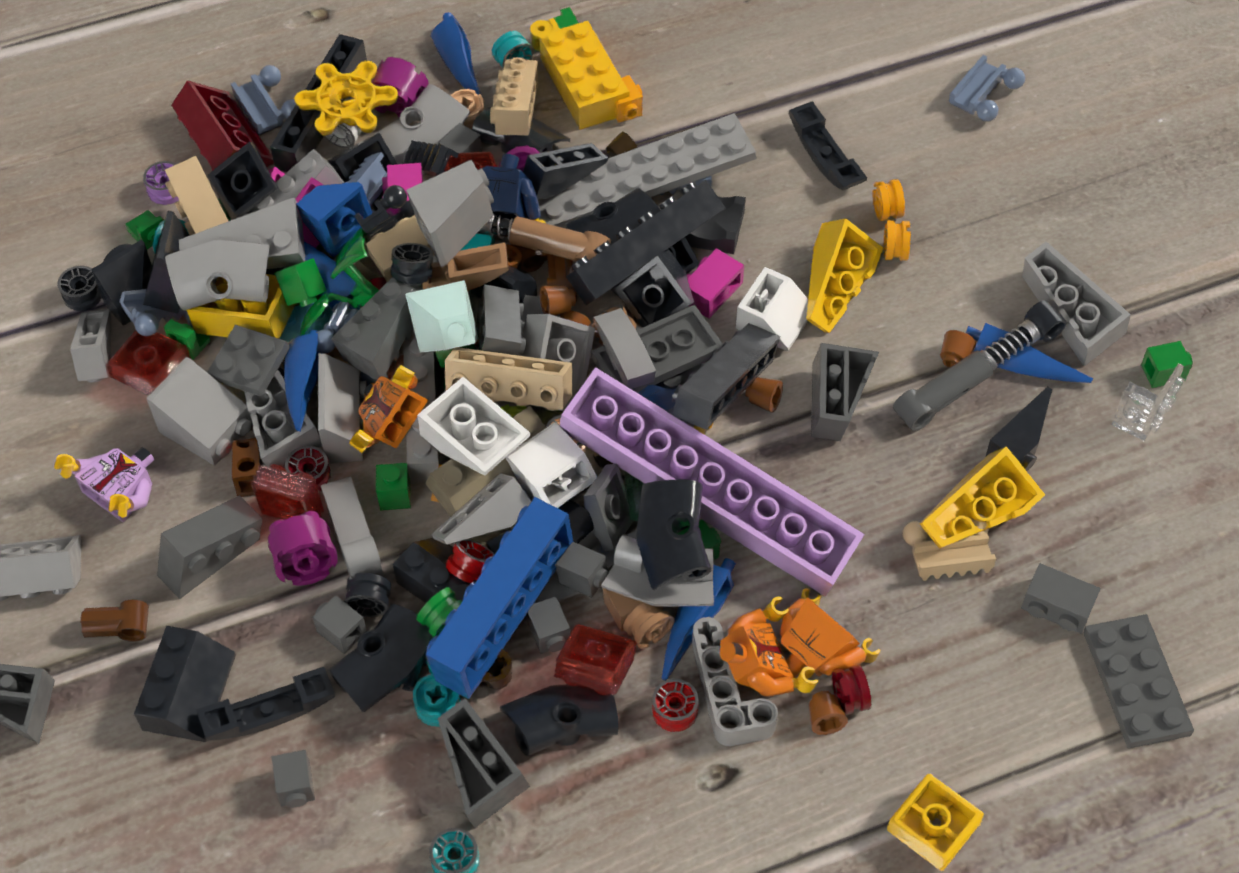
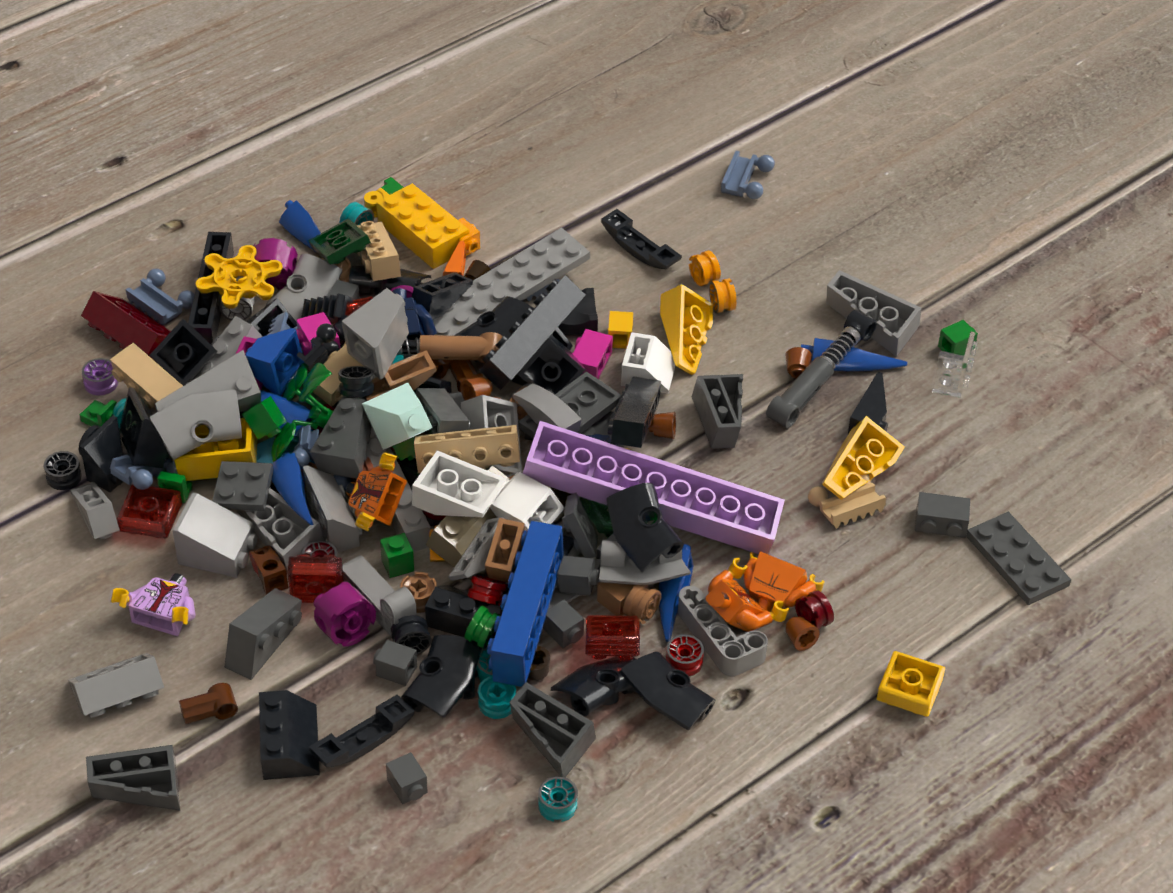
camera: 20 degrees left, 10 degrees down
none -> dark green plate [308,219,371,265]
none -> medium nougat wheel [400,572,437,613]
none -> orange slope [443,241,466,276]
none -> medium nougat brick [485,518,527,582]
none -> yellow brick [608,311,633,349]
none -> black panel [620,652,716,730]

